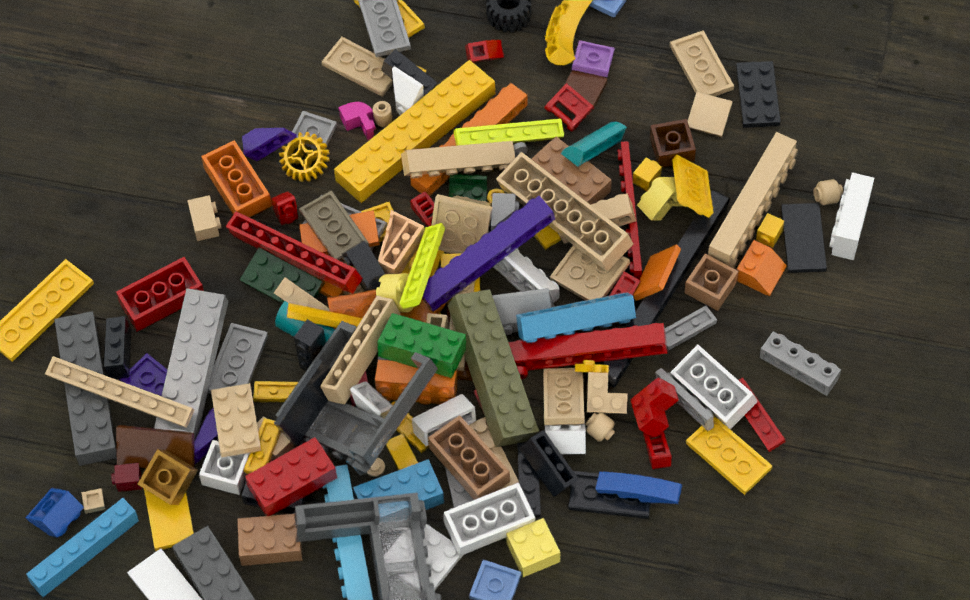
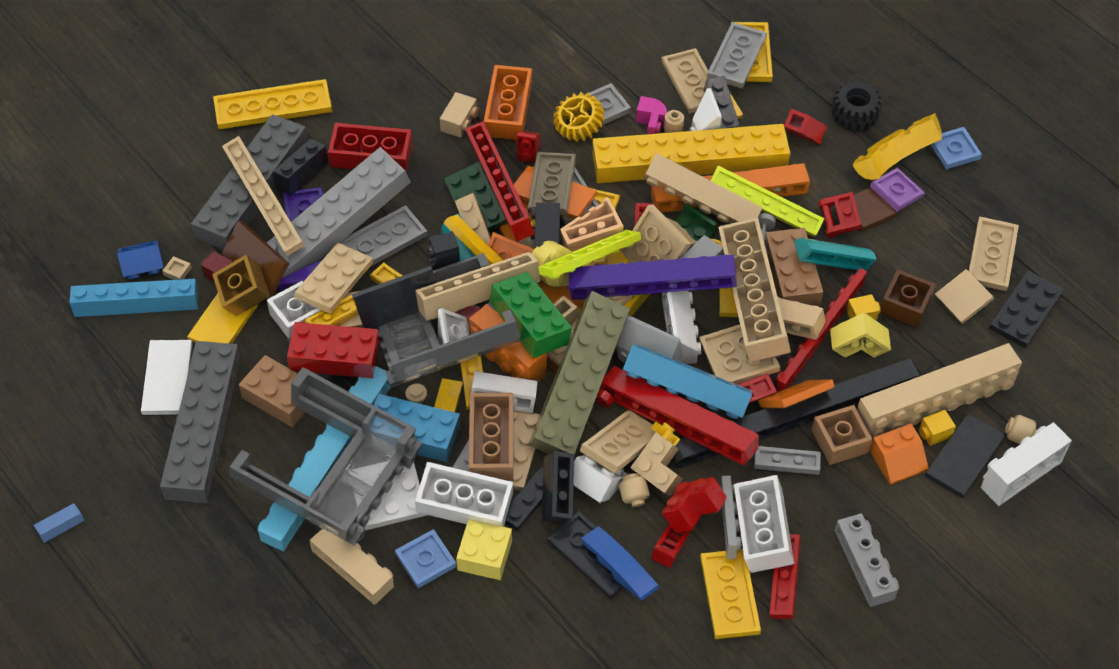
camera: 35 degrees right, 5 degrees down
dark purple slope [242,128,297,161] -> none
yellow plate [672,154,714,218] -> none

